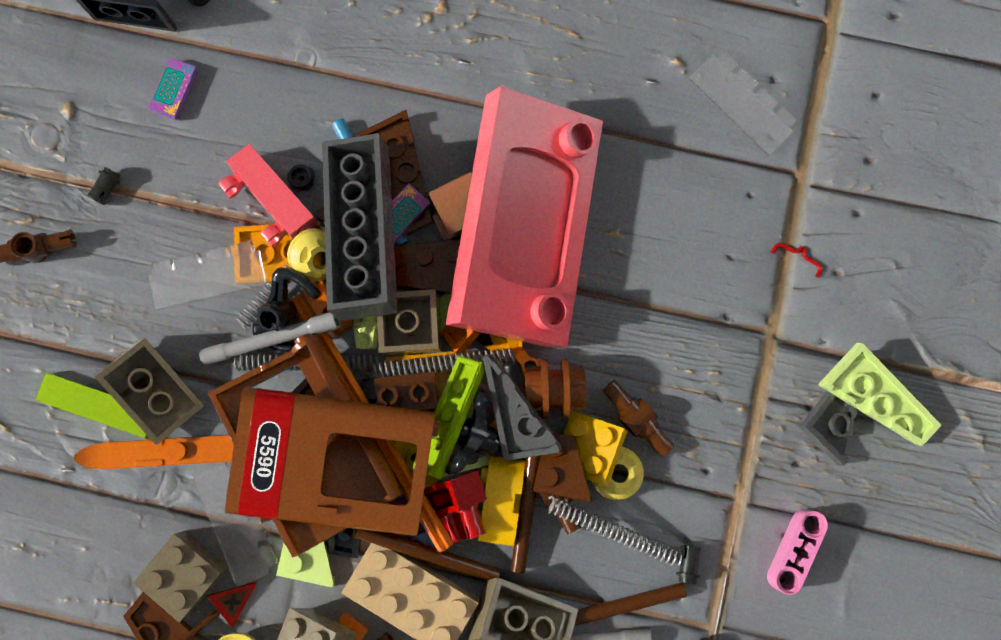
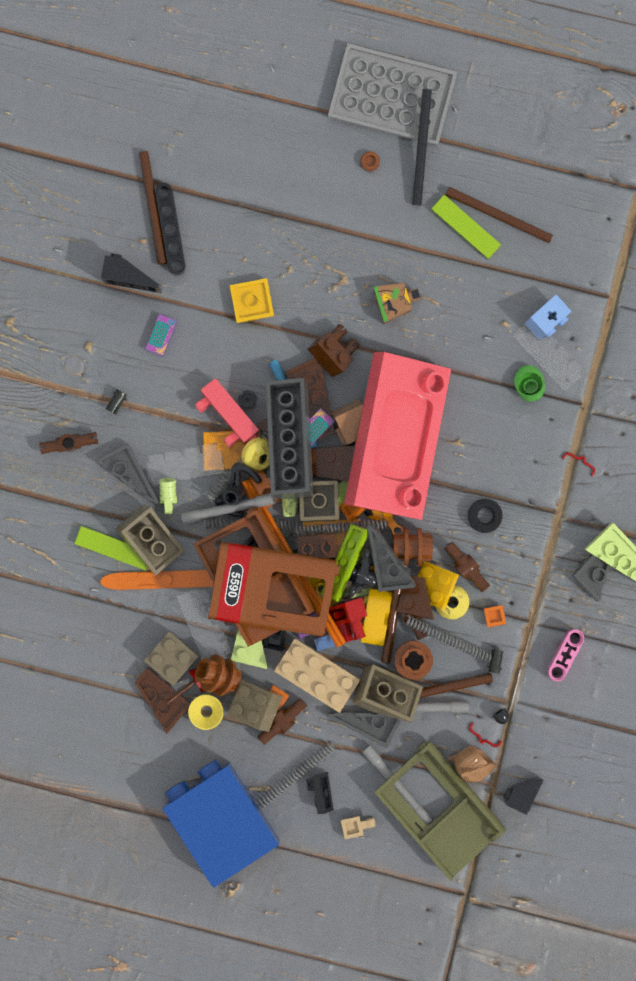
camera: 10 degrees right, 5 degrees up
reddish brown piece [354,529,500,581] -> none
none -> dark grey wing [95,443,160,505]
none -> yellowish green hinge [159,478,177,514]
none -> dark orange piece [195,654,241,696]
none -> yellow plate [230,278,274,324]
none -> reddish brown brick [307,324,360,377]
none -> medium nougat torso [373,283,420,324]
none -> dark orange piece [394,640,433,679]
none -> black tyre [468,499,503,533]
none -> orange plate [483,605,506,627]
none -> bright green hat [514,365,545,402]
none -> light blue brick [524,295,572,340]

